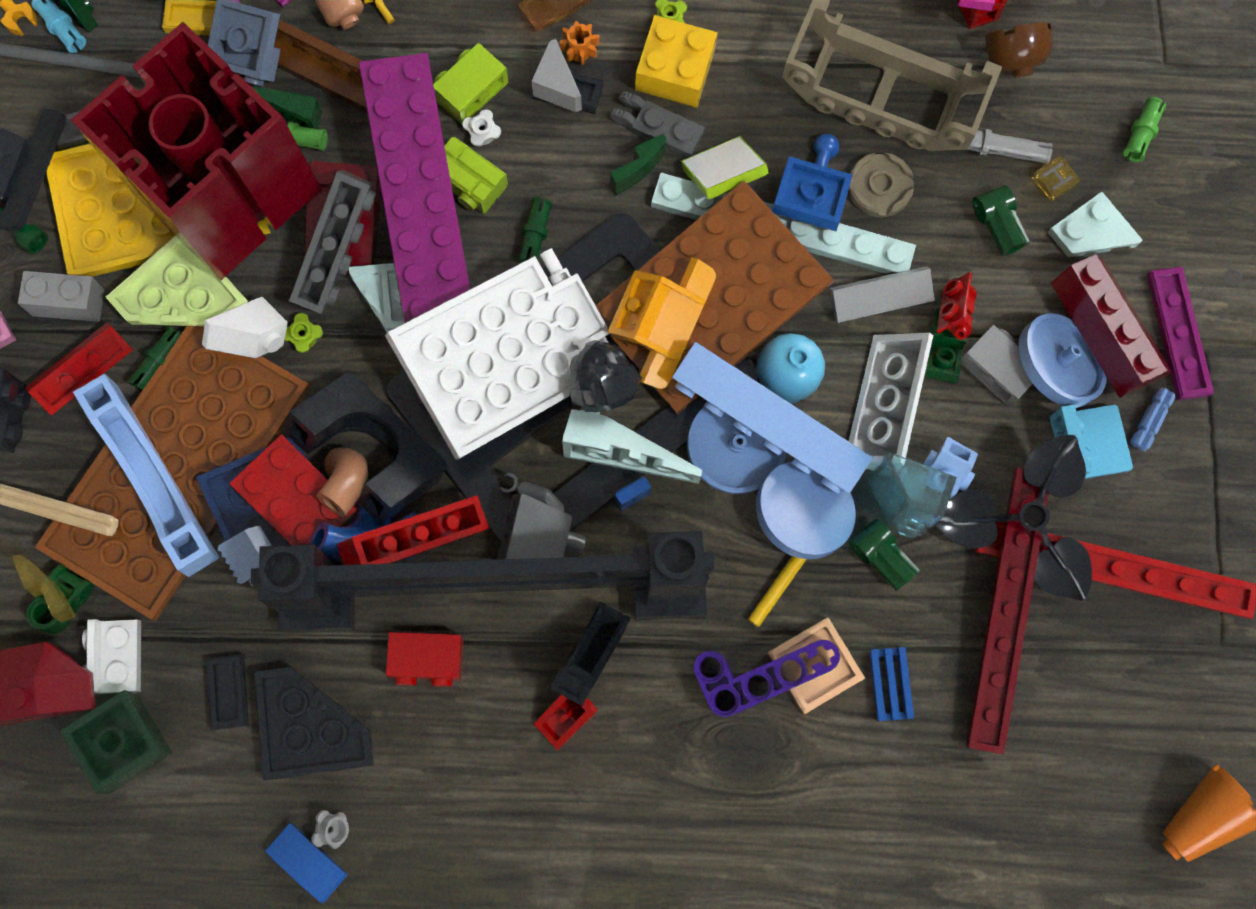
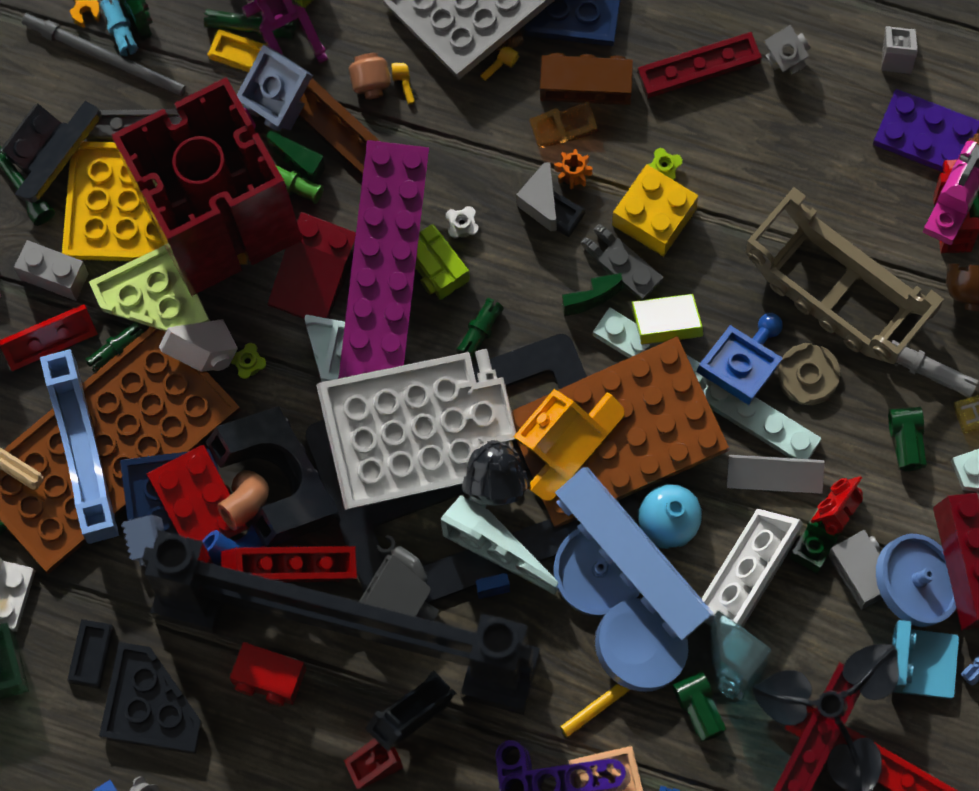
camera: 25 degrees right, 5 degrees down
dark grey brick [289,170,377,314] -> none
lime brick [433,43,508,126] -> none
light blue brick [922,437,978,499] -> none

